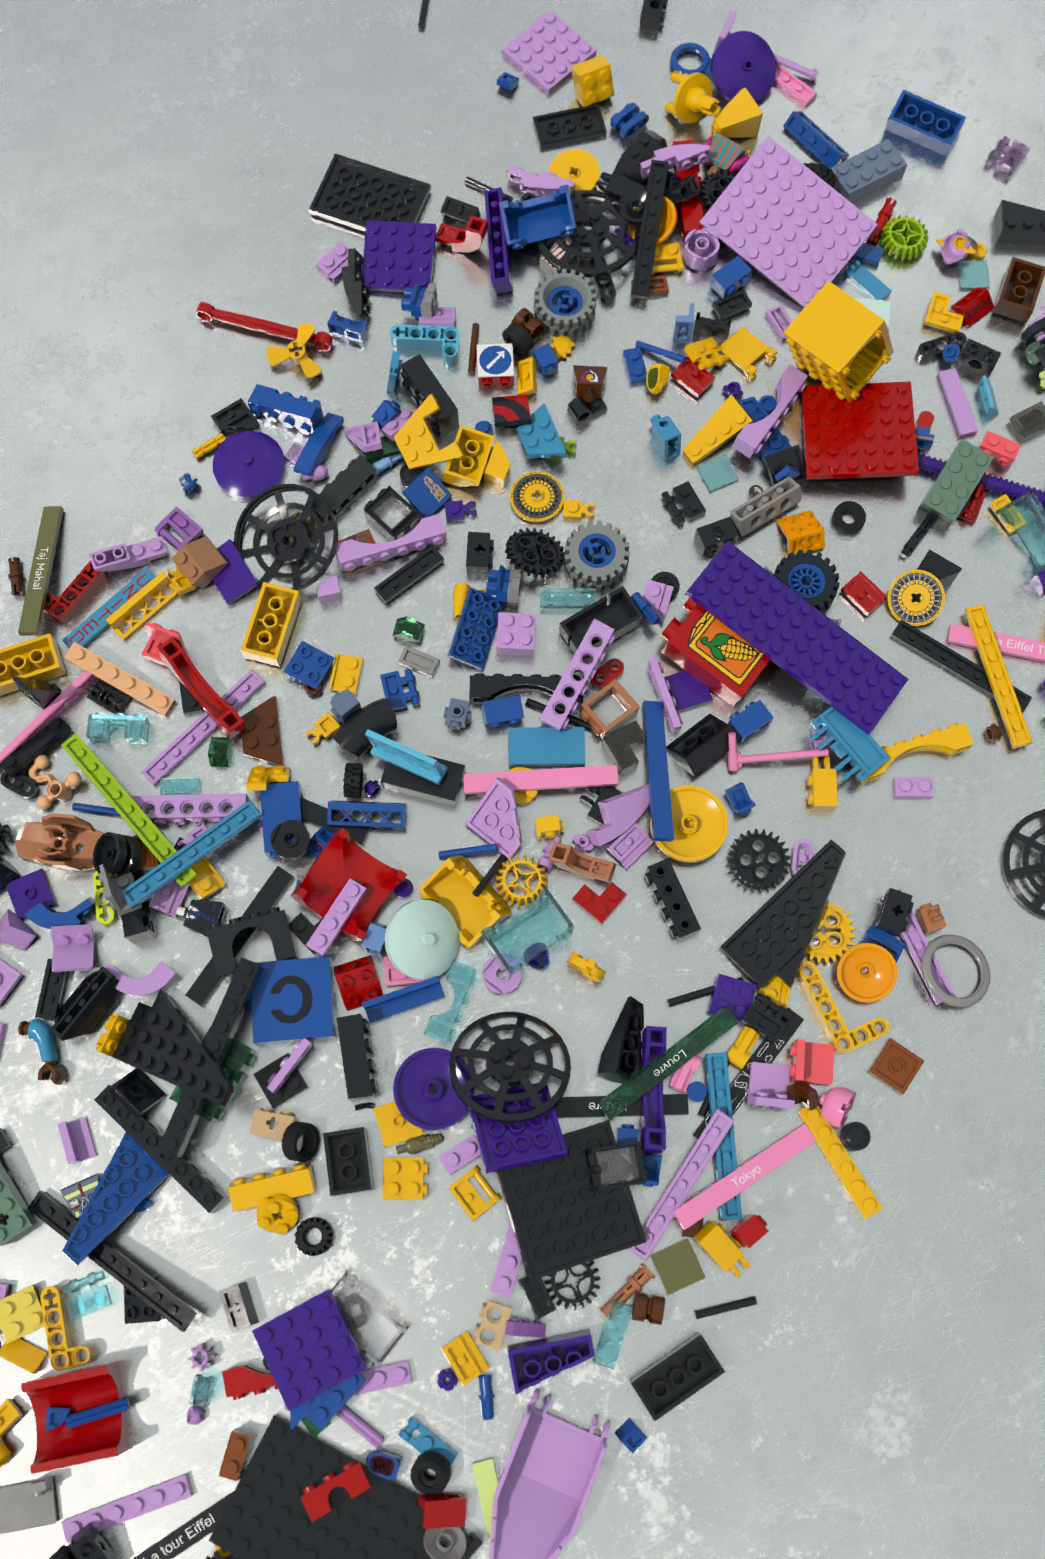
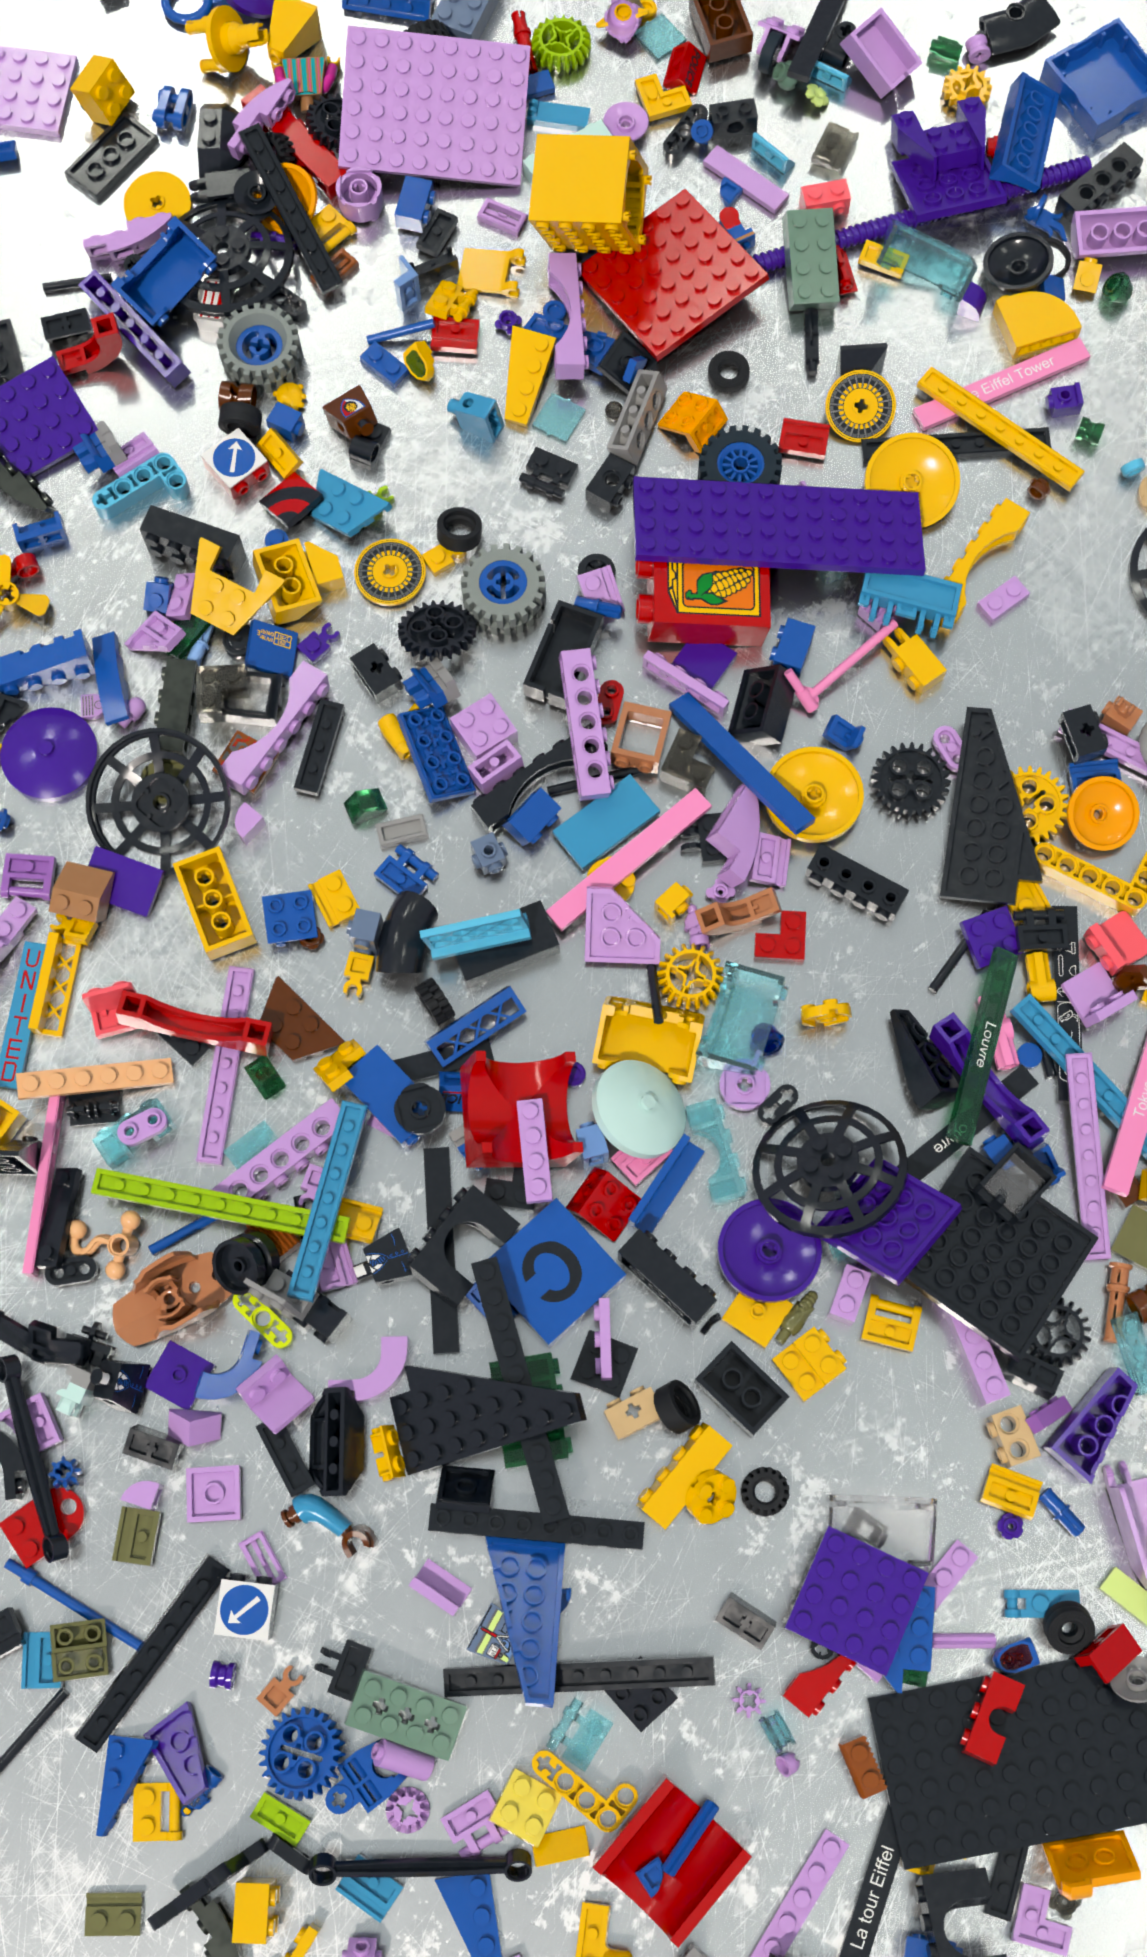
camera: 35 degrees left, 0 degrees up
dark purple plate [363,780,381,798] -> none
dark azure plate [386,351,402,393] -> none
blue bar [439,843,497,859] -> none
reddish brown bar [468,323,479,374] -> none
clear light blue plate [540,588,596,608] -> none
black piece [668,174,701,204] -> none
none -> lavender plate [117,1108,168,1147]
none -> clear smoke brick [196,664,250,723]
none -> black tyre [437,507,482,552]
none -> lavender brick [468,739,524,795]
none -> lavender dish [603,102,648,141]
none -> blue tile [720,177,743,207]
none -> black beam [757,1084,799,1126]
none -> yellow dish [864,433,960,529]

